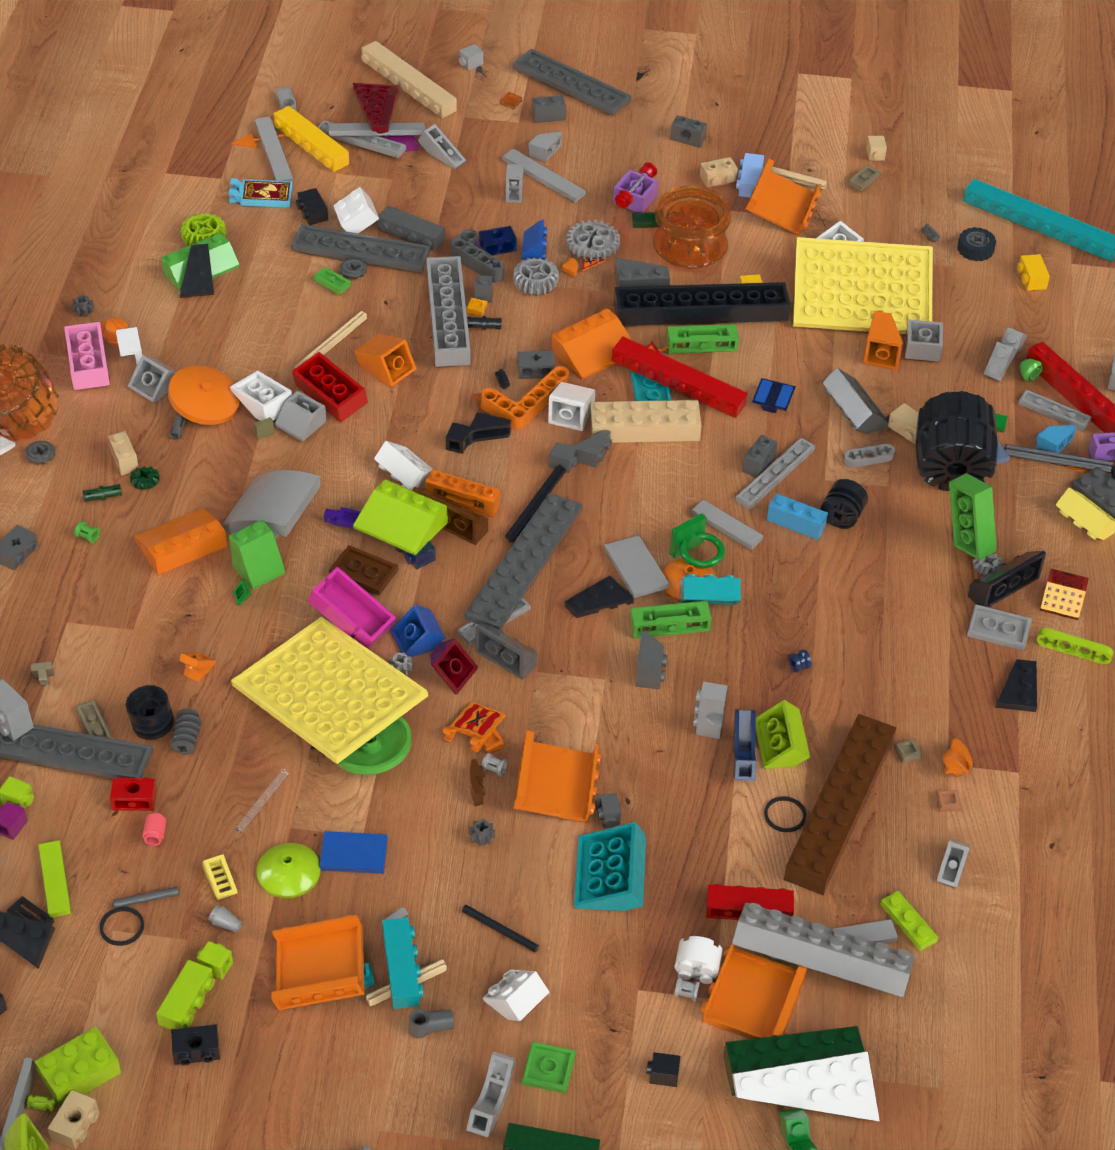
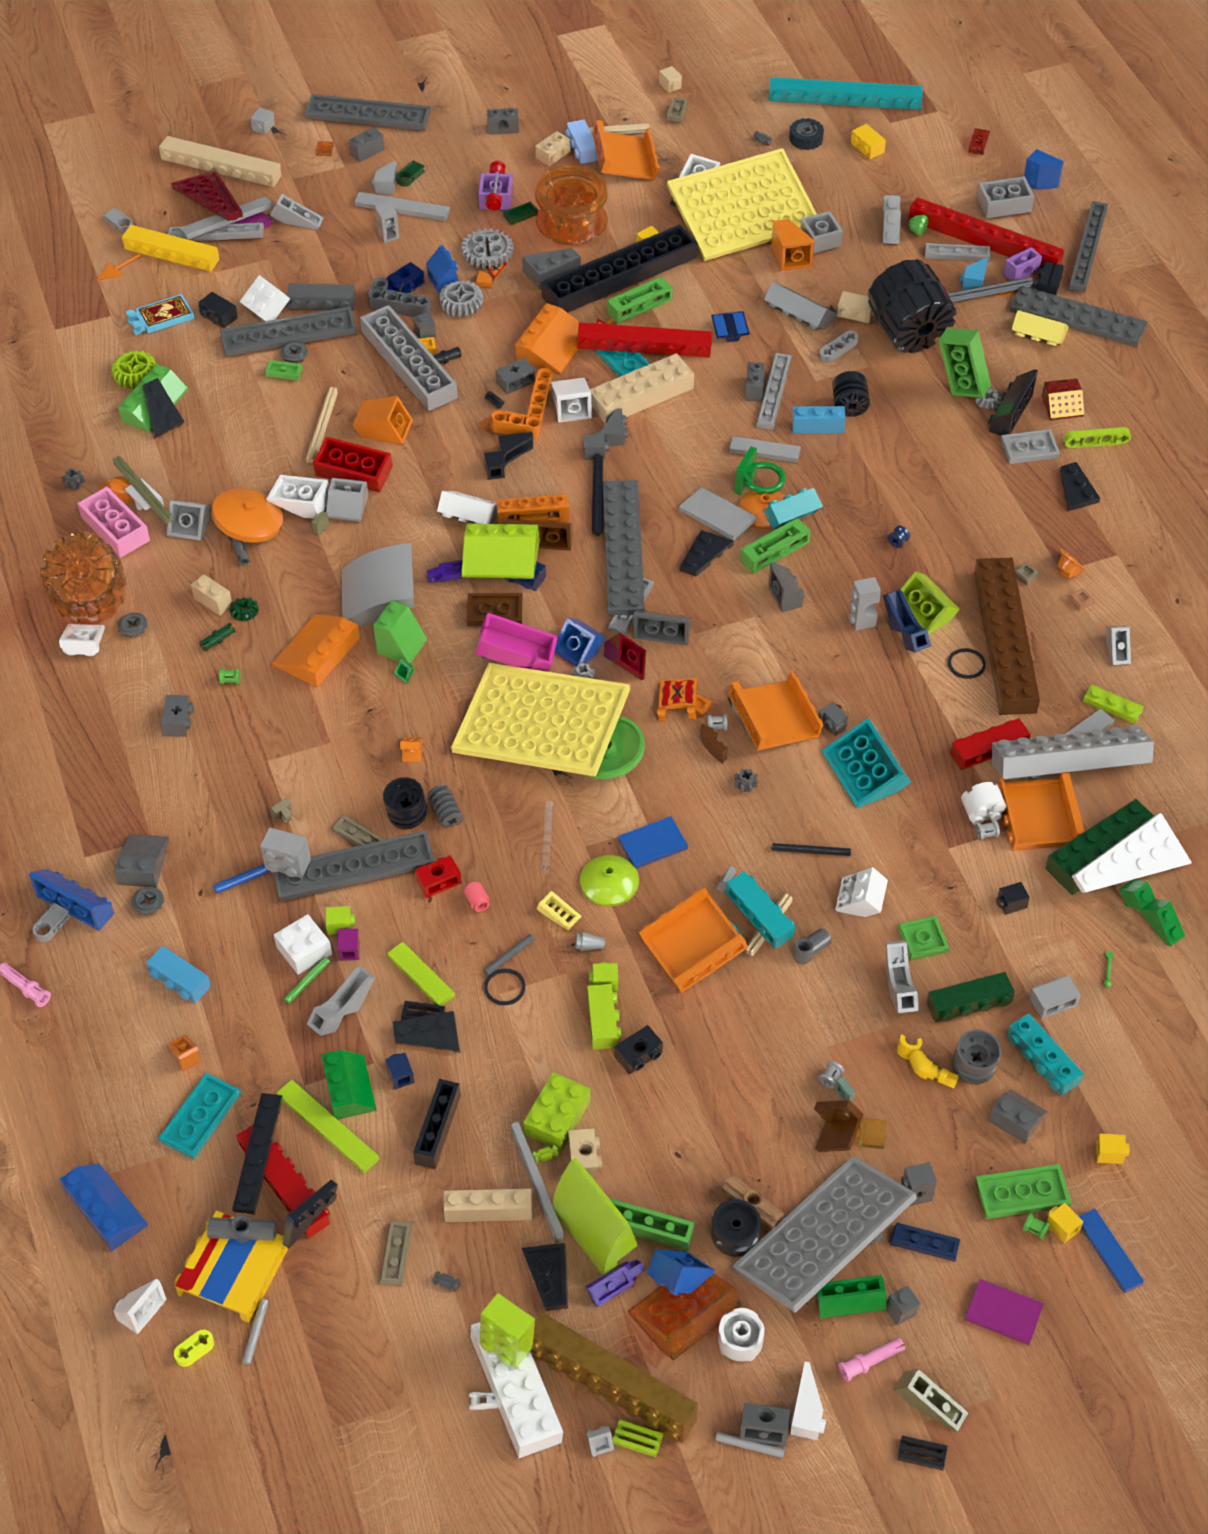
camera: 25 degrees left, 5 degrees up
light grey tile [254,116,293,183] -> none
none -> olive axle [113,456,173,524]
none -> dark green piece [396,160,425,187]

